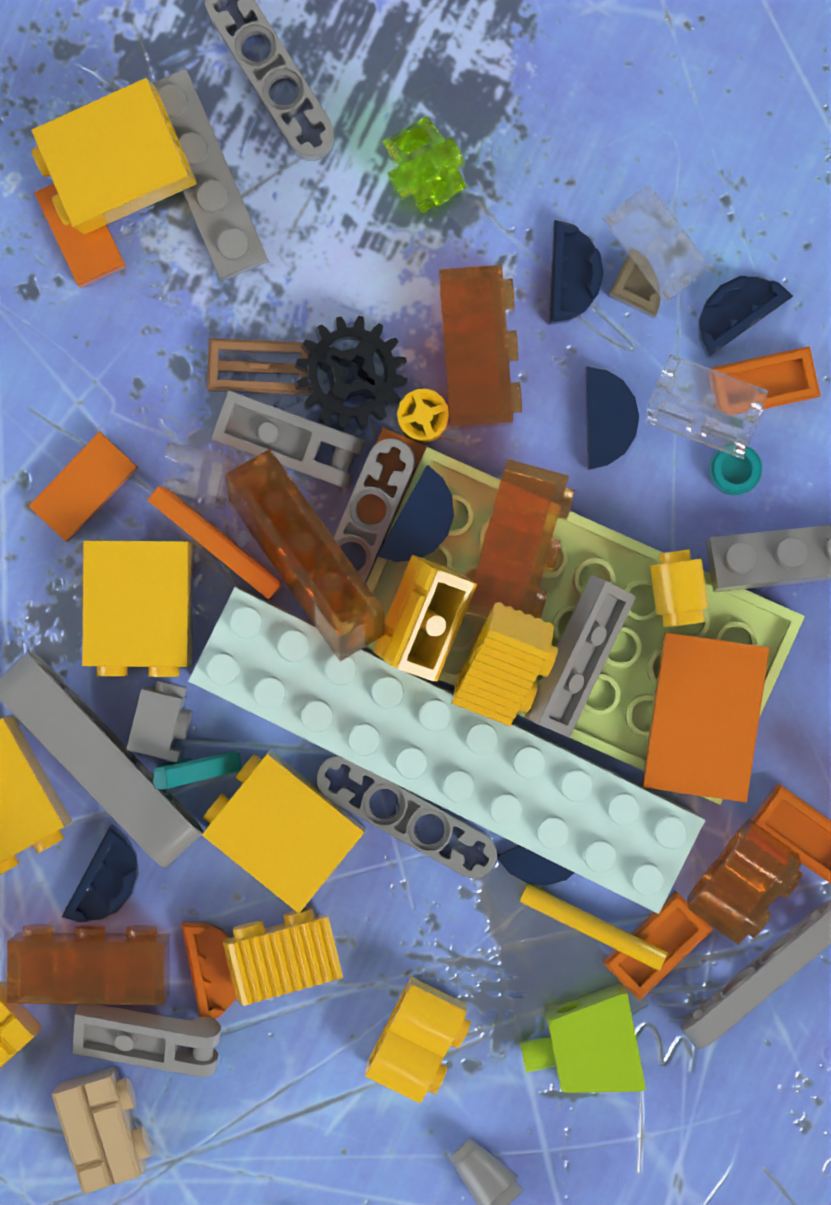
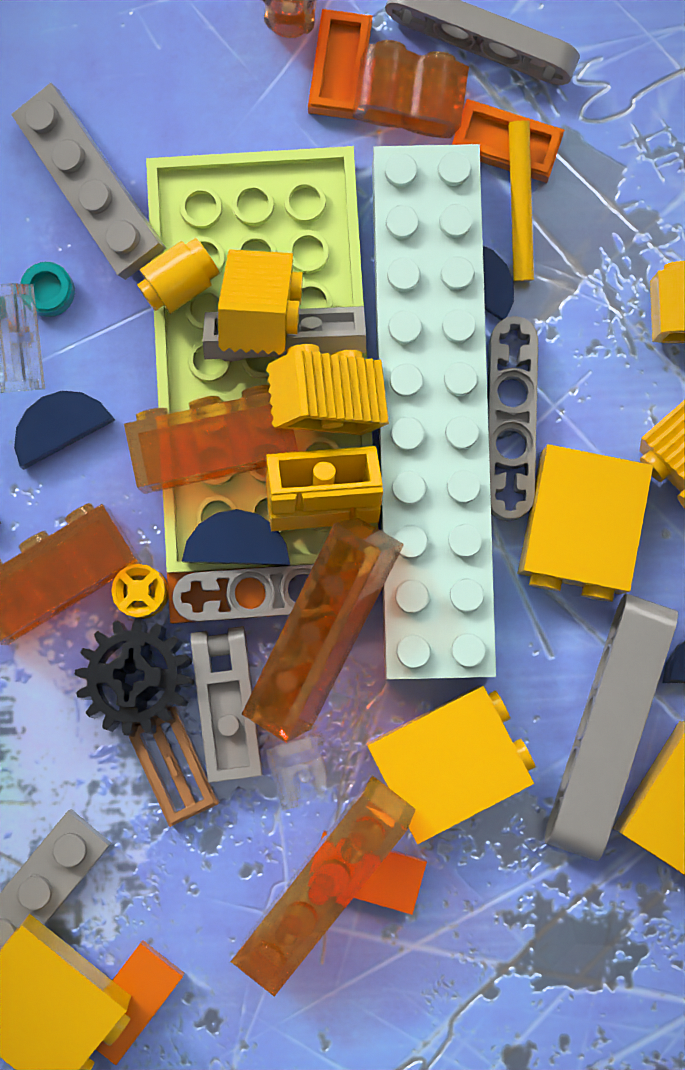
camera: 115 degrees left, 5 degrees down
light grey brick [126,680,193,762] -> none
orange tile [147,486,283,600] -> none
teal tile [152,751,242,789] -> none
lime torso [520,983,646,1093] -> none
orange tile [641,632,770,803] -> none
none -> yellow brick [218,249,303,355]
none -> clear orange brick [230,775,416,996]

